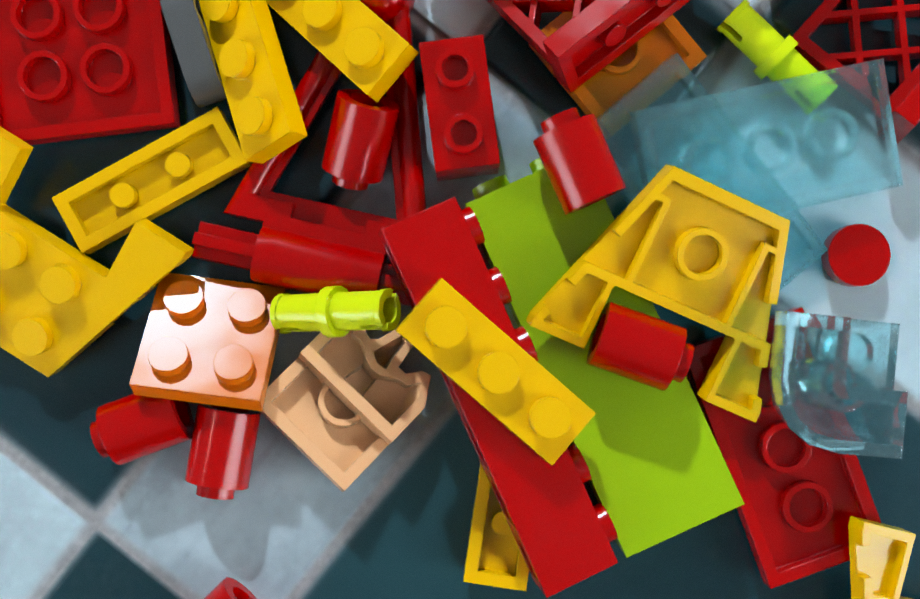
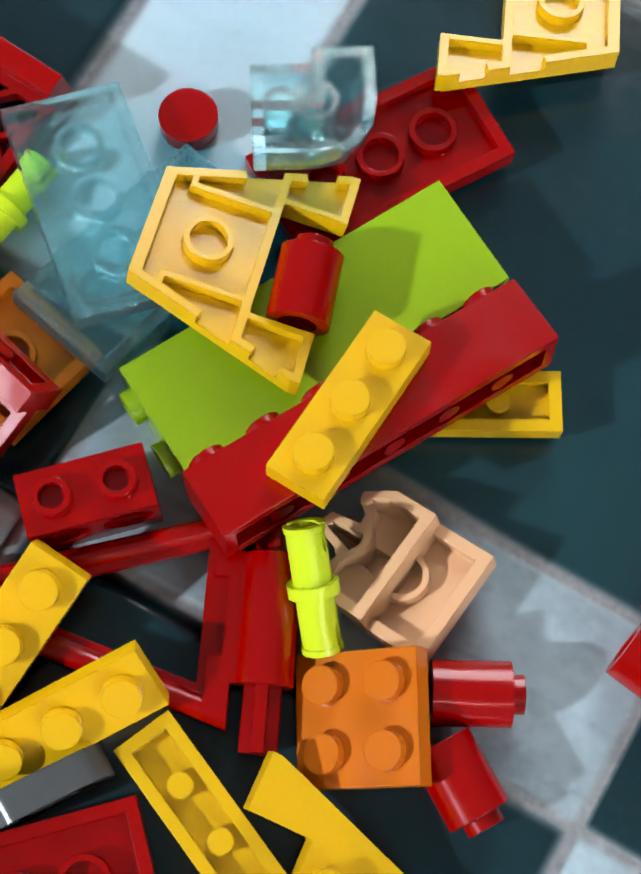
camera: 100 degrees left, 15 degrees down
red brick [322,89,400,191] -> none
red brick [533,107,627,215] -> none

